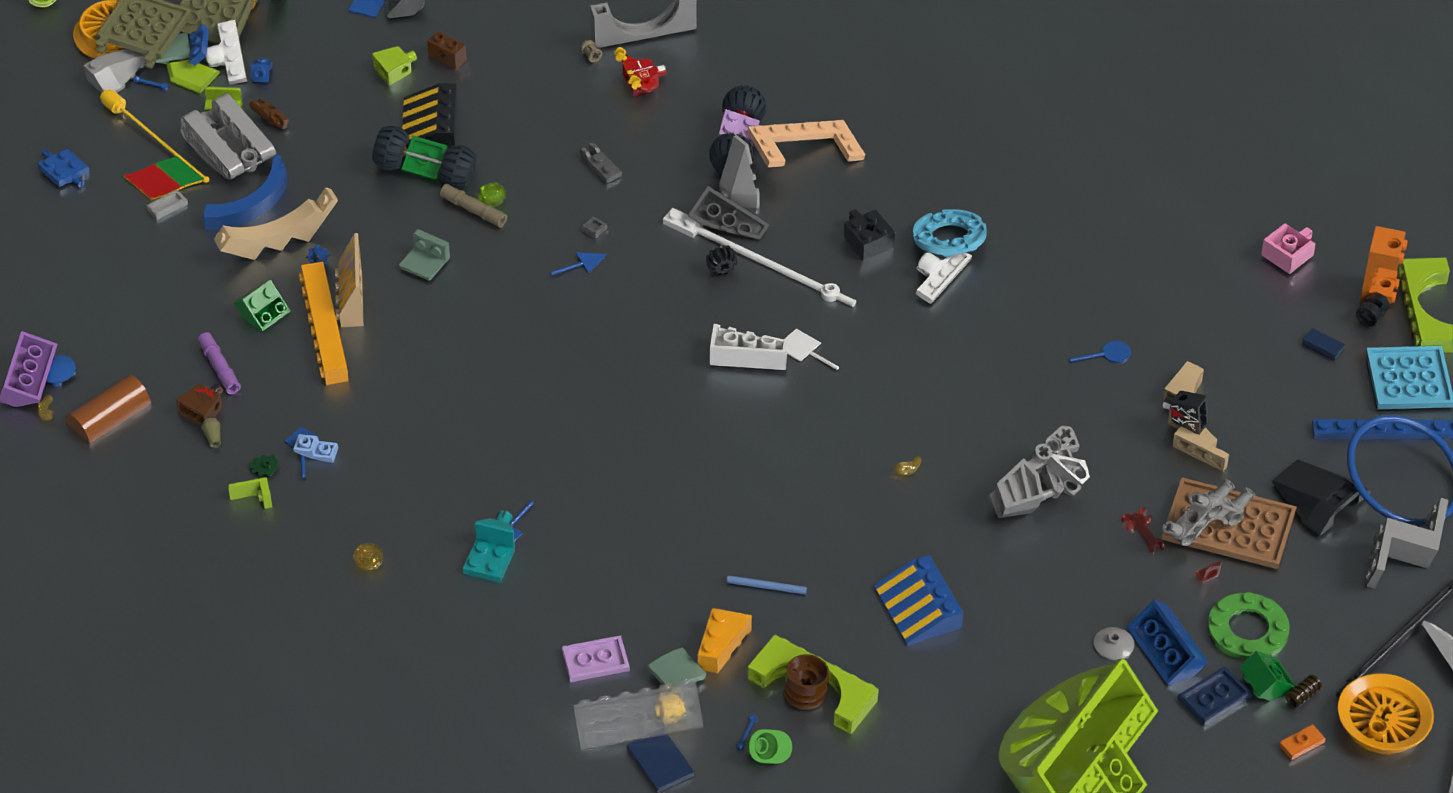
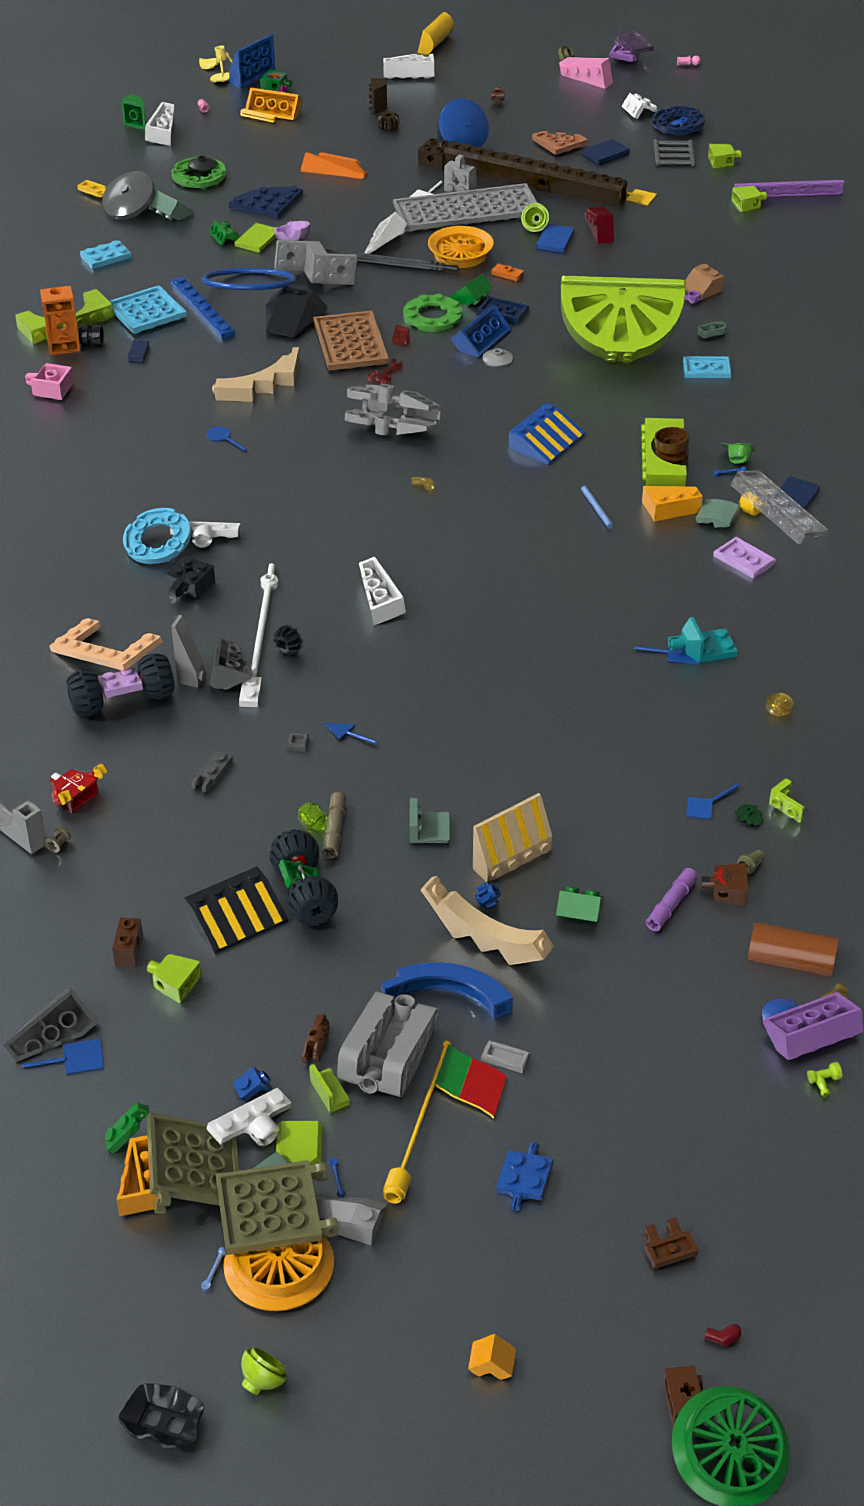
camera: 120 degrees left, 5 degrees down
blue plate [189,24,209,66] -> none
light blue slope [293,434,339,463] -> none
light orange brick [299,262,349,385] -> none
white piece [784,329,839,370] -> none
light grey pin [1162,479,1255,546] -> none
black torso [1163,391,1209,435] -> none
dark brown piece [1286,674,1322,708] -> none

